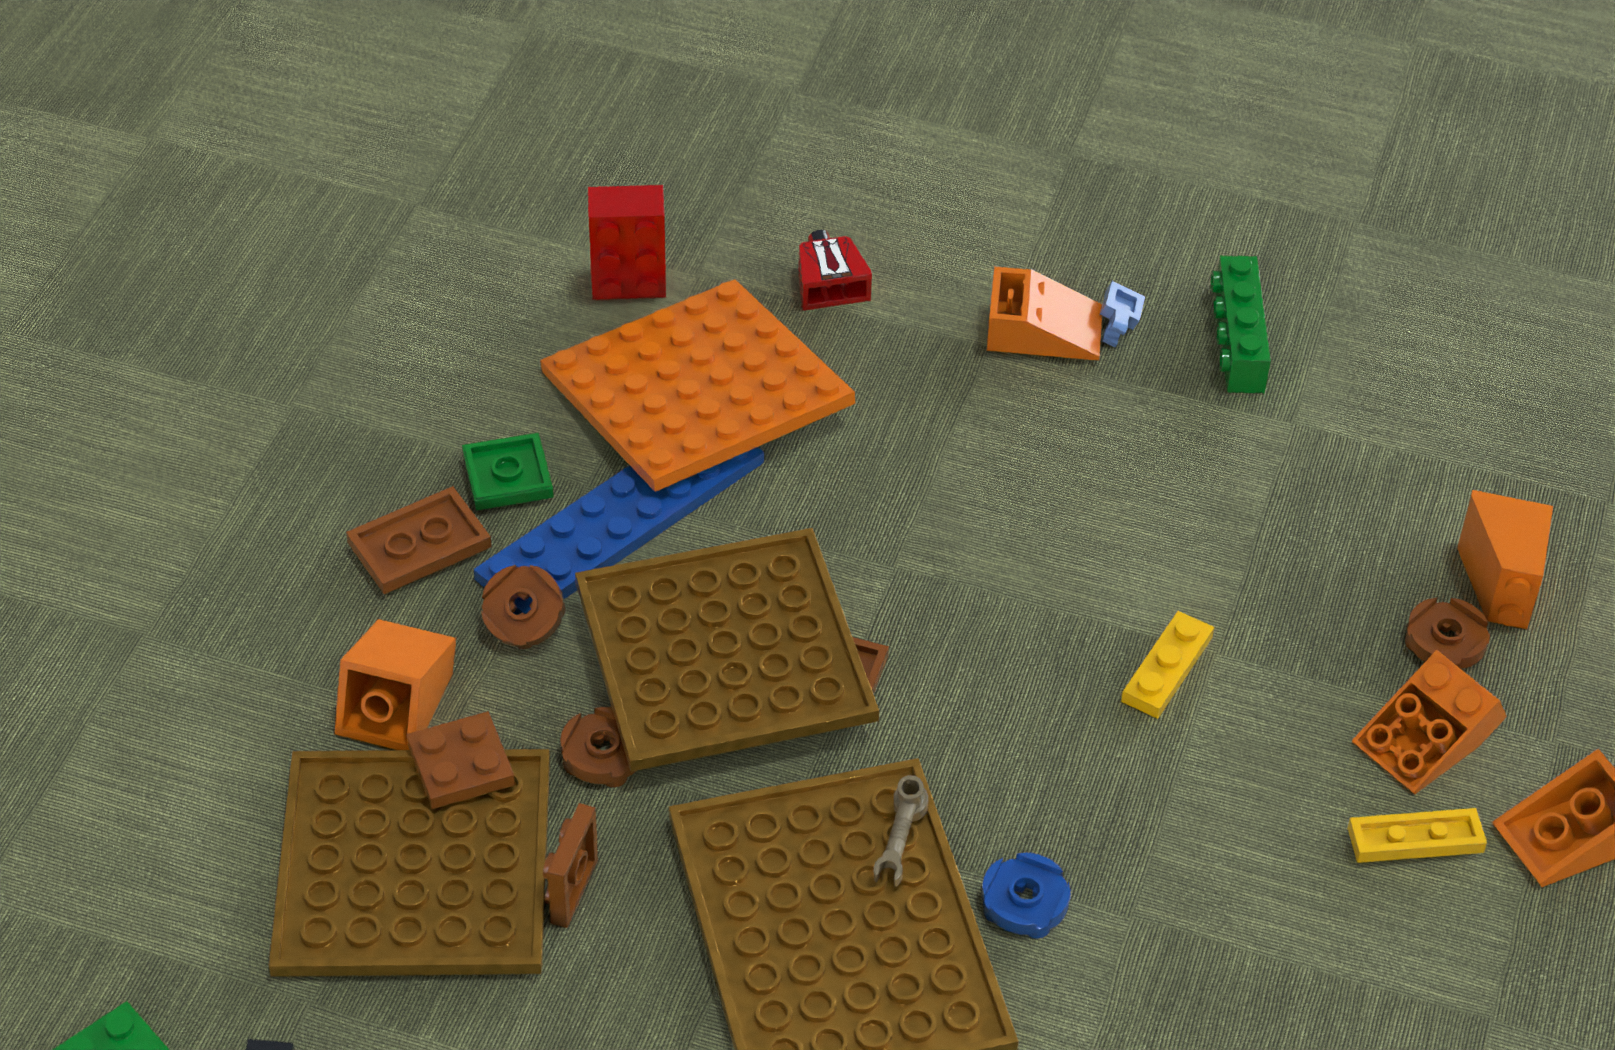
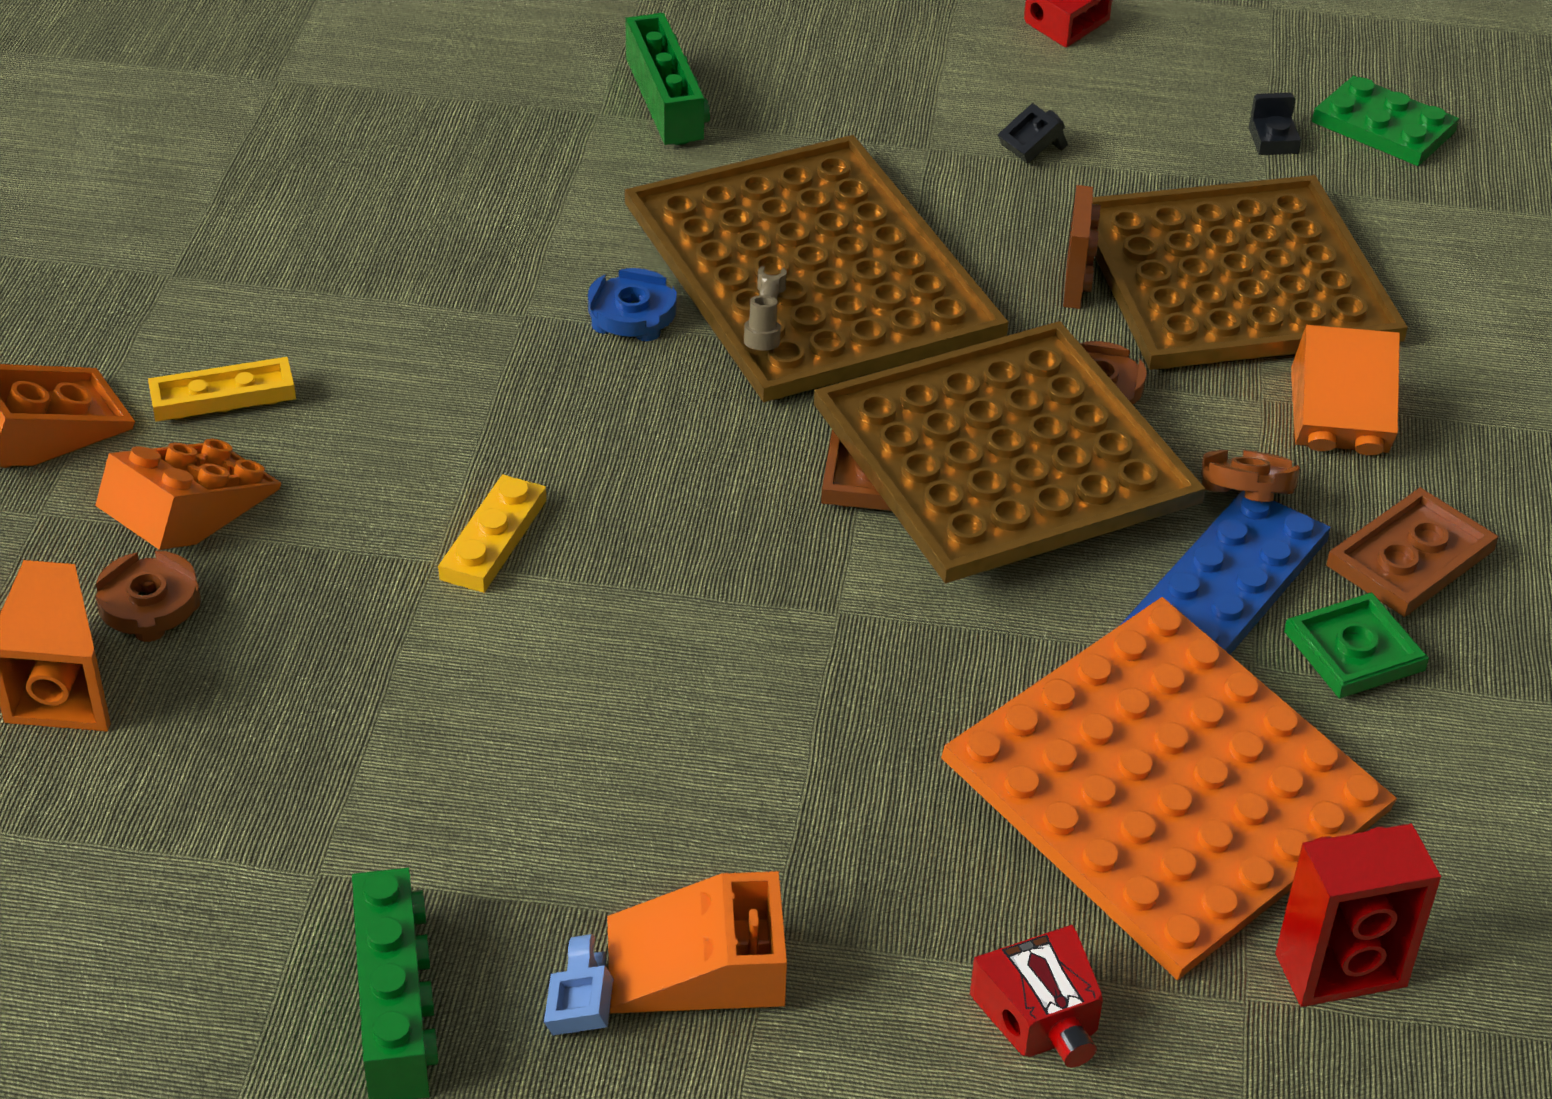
camera: 170 degrees right, 5 degrees down
dark orange plate [406,711,515,809] -> none

